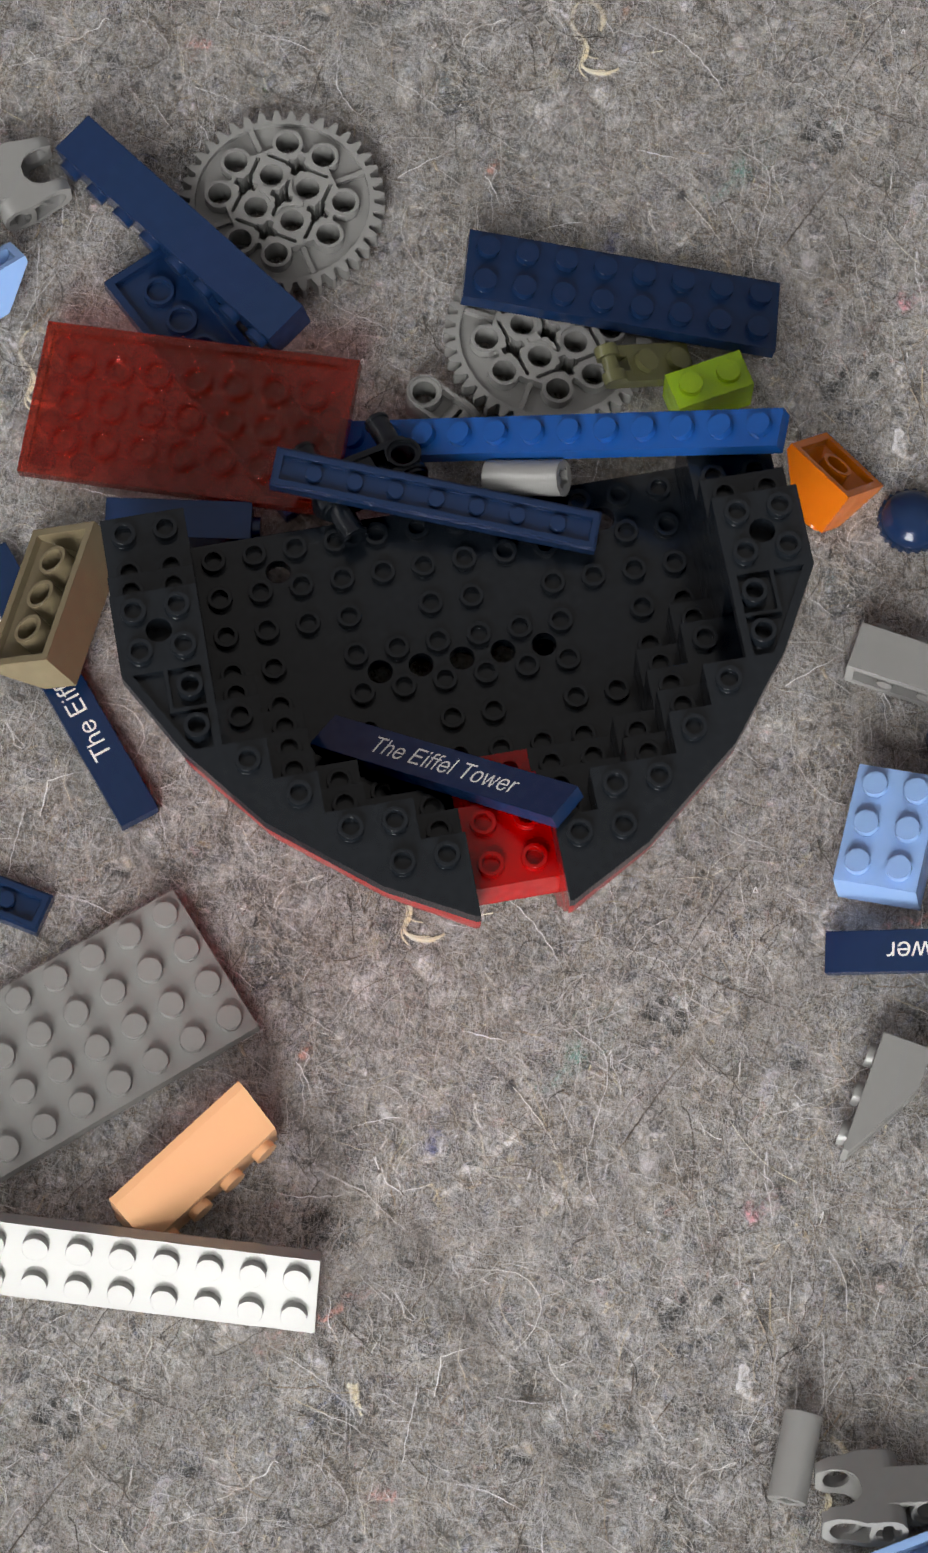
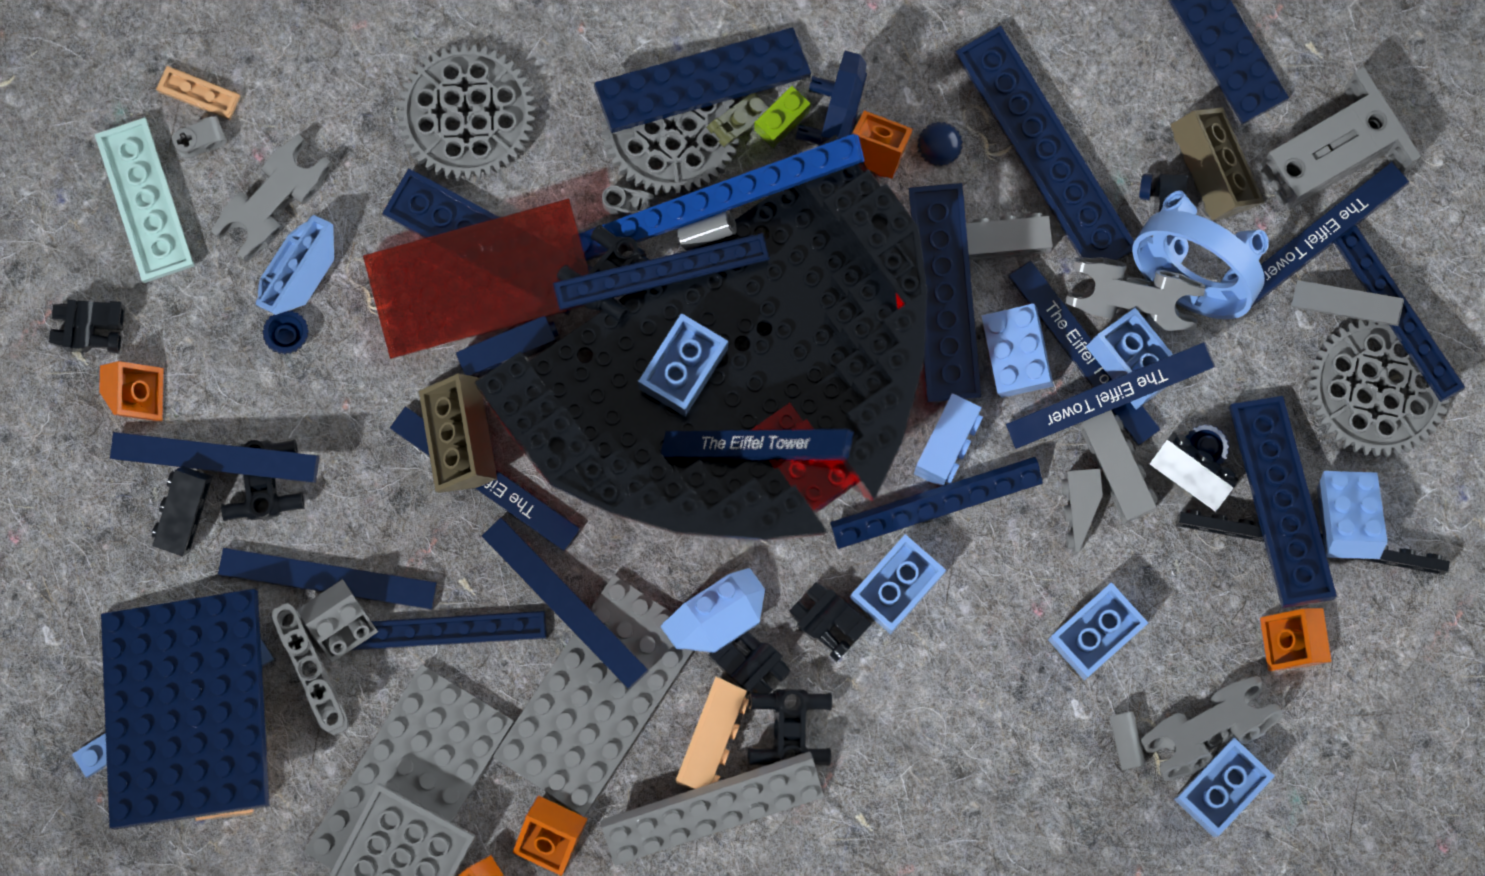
camera: 25 degrees left, 10 degrees up
dark blue brick [55,115,311,355] -> none
none -> dark blue tile [481,517,649,690]
none -> light blue brick [638,313,728,417]
none -> light blue wedge [661,568,765,653]
none -> black hips [708,630,791,694]
none -> black piece [747,688,832,765]
none -> black hips [789,582,872,662]
none -> dark blue brick [795,50,867,146]
none -> dark blue plate [830,457,1043,549]
none -> light blue brick [850,534,946,635]
none -> dark blue plate [908,183,981,402]
none -> light blue brick [914,393,983,487]
none -> light blue brick [1048,582,1148,681]

